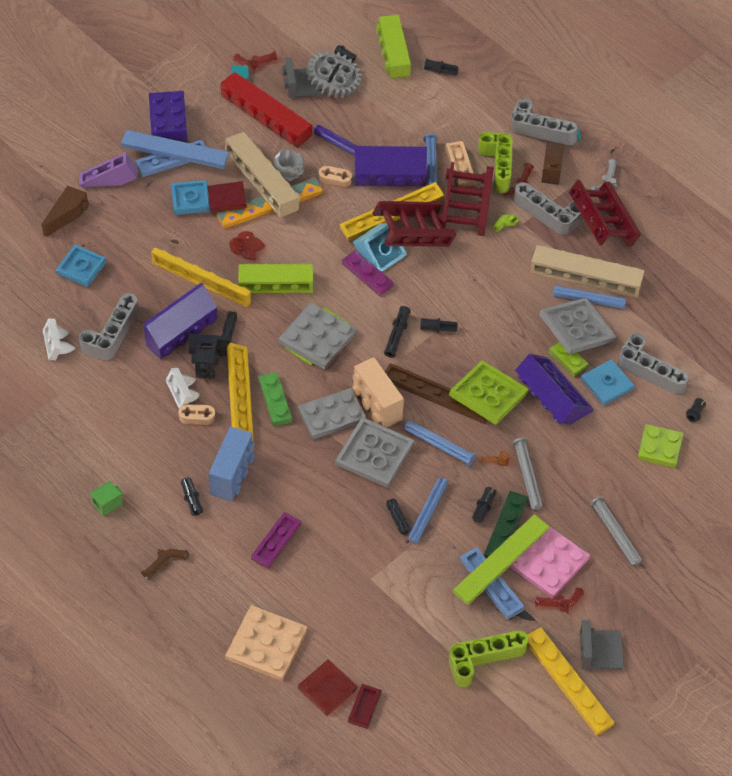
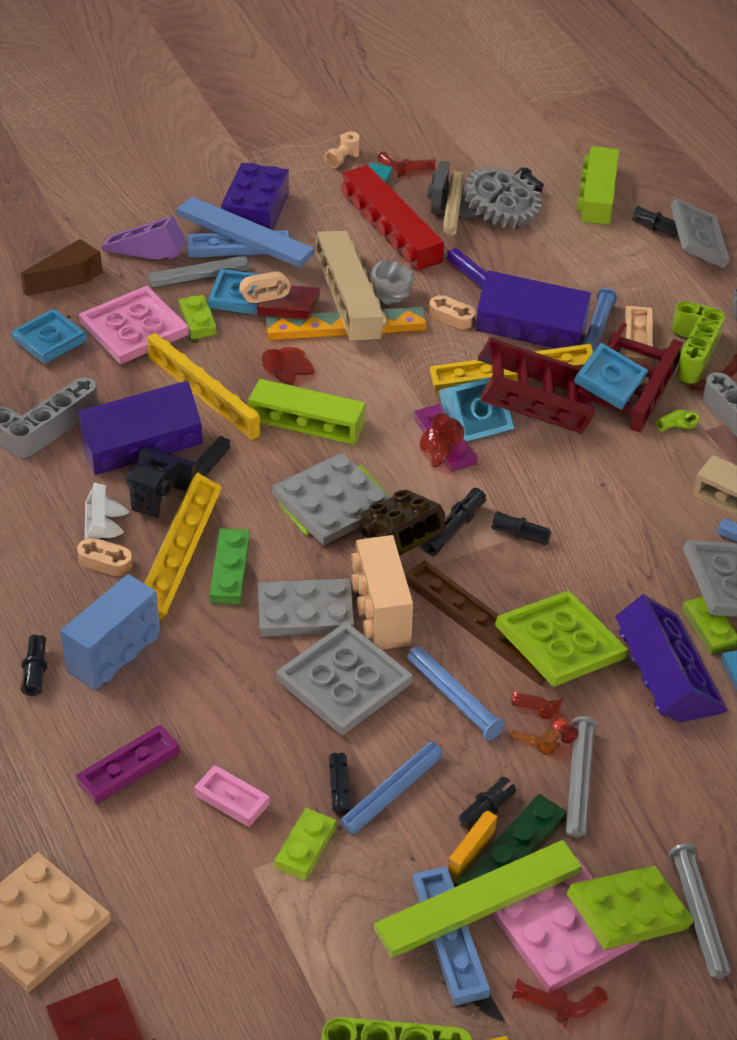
camera: 20 degrees right, 10 degrees down
none -> bright pink plate [78,286,189,365]
none -> light grey axle [148,256,249,288]
none -> lime plate [178,295,217,339]
none -> bright pink plate [194,765,270,828]
none -> light nougat beam [239,272,291,303]
none -> lime plate [274,808,337,881]
none -> light nougat leg [323,131,360,169]
none -> dark brown brick [359,490,447,556]
none -> clear red plate [419,413,465,468]
none -> tan axle [443,171,464,236]
none -> light orange tile [448,811,498,883]
none -> clear red piece [510,692,578,744]
none -> lime plate [566,865,694,950]
none -> dark azure plate [574,343,648,410]
none -> light grey plate [670,198,730,268]

